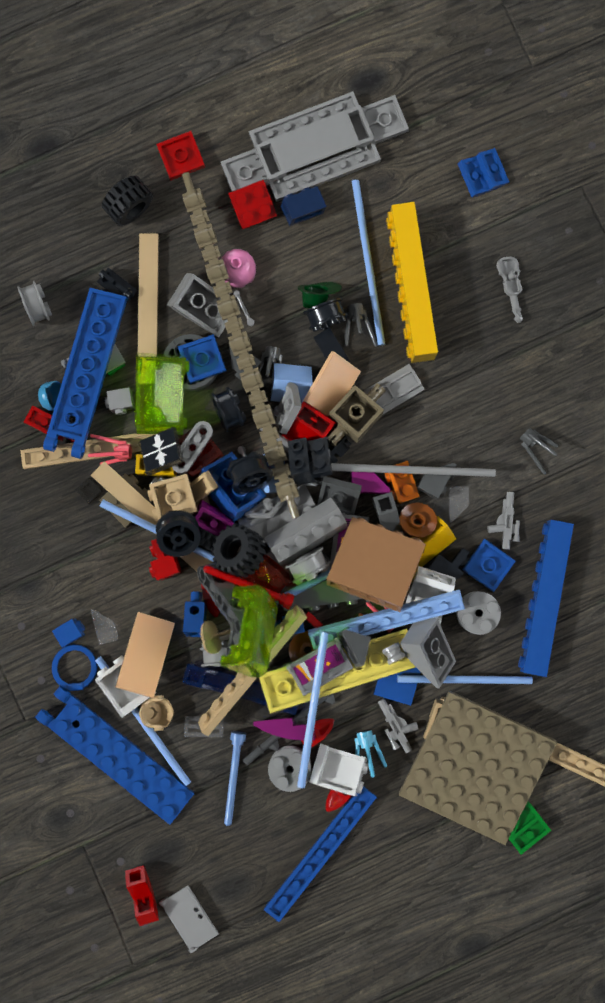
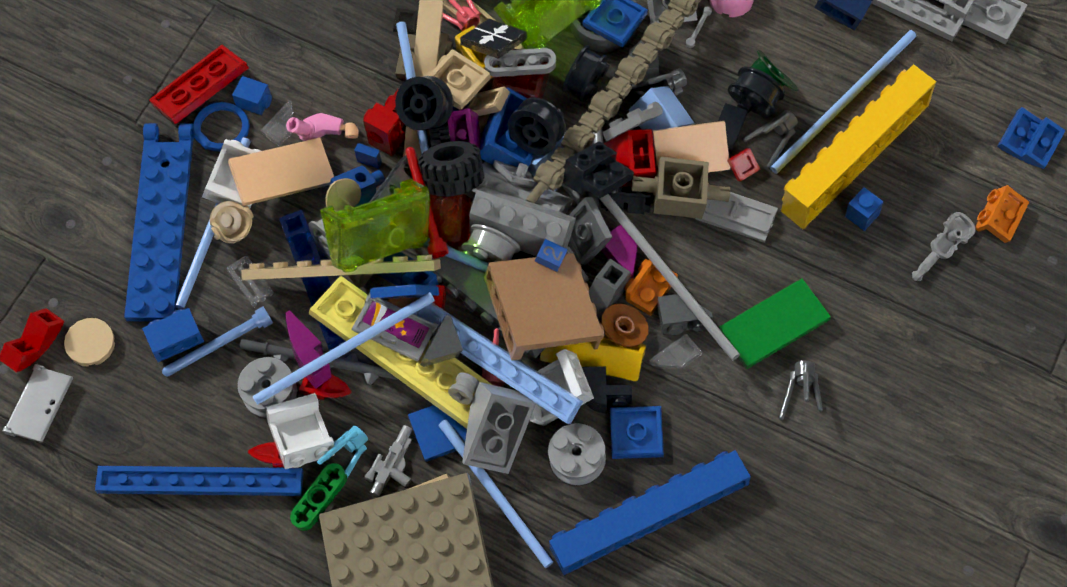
camera: 55 degrees right, 20 degrees down
light grey piece [487,492,520,550] -> none
none -> tan tile [64,318,115,366]
none -> blue brick [142,308,204,362]
none -> red tile [149,45,249,124]
none -> bright pink arm [286,113,358,141]
none -> green beam [290,463,347,531]
none -> blue tile [354,143,382,169]
none -> blue tile [370,284,439,299]
none -> blue tile [535,239,568,272]
none -> green tile [719,278,831,369]
none -> tile [727,148,760,181]
none -> blue brick [845,187,883,231]
none -> orange bracket [975,185,1029,243]

